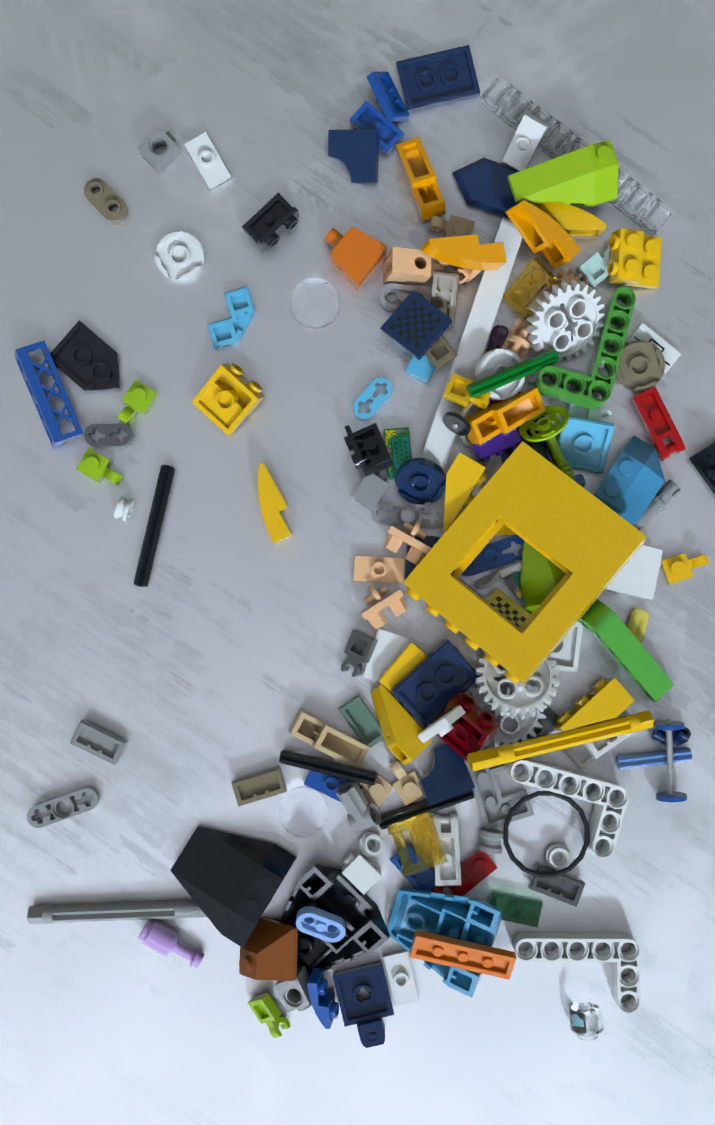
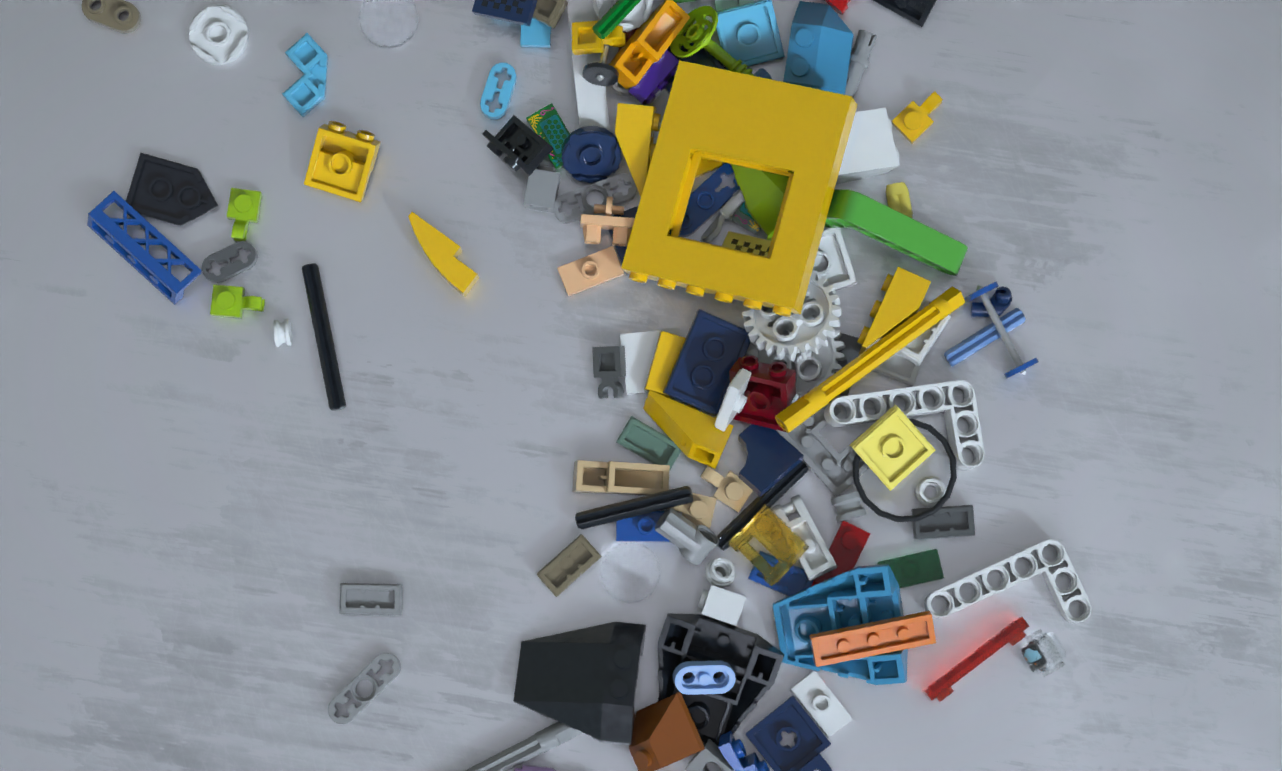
camera: 20 degrees left, 5 degrees down
light nougat hips [361,585,407,630] -> none
none -> light yellow tile [850,405,936,491]
none -> clear red plate [922,616,1029,702]

